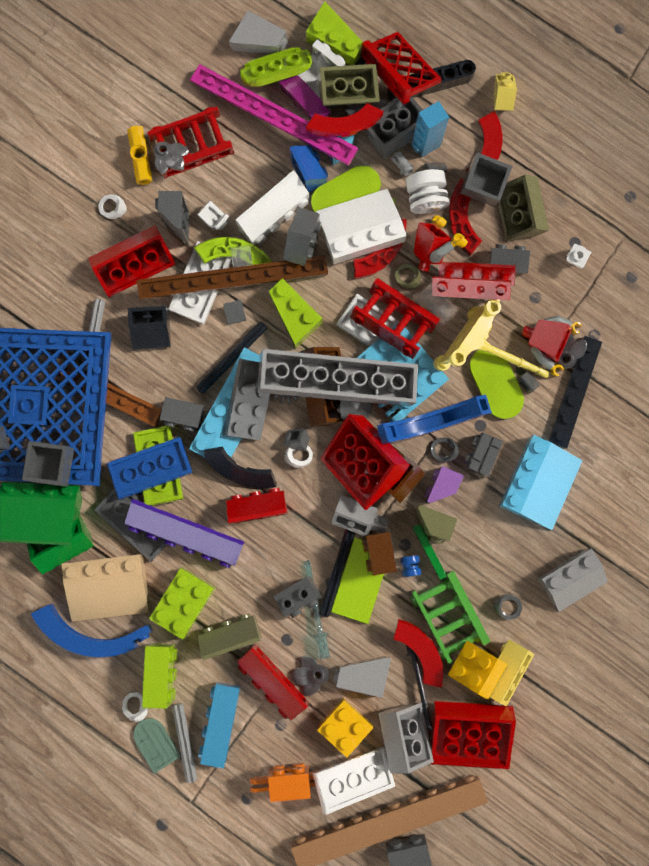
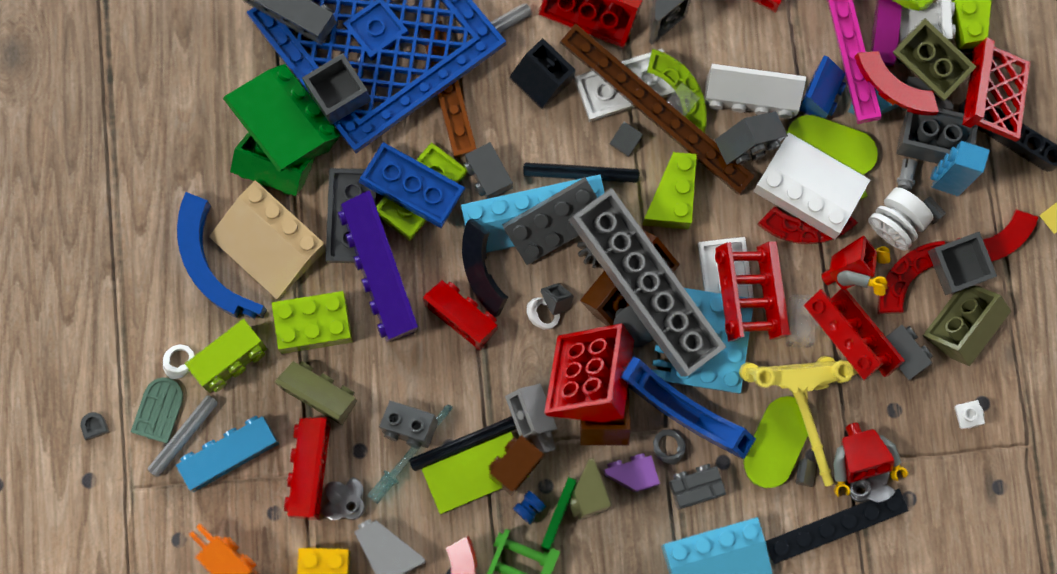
camera: 45 degrees right, 5 degrees down
white bracket [196,201,229,230] -> none
olive piece [395,264,421,289] -> none
none -> dark grey tile [80,412,110,441]

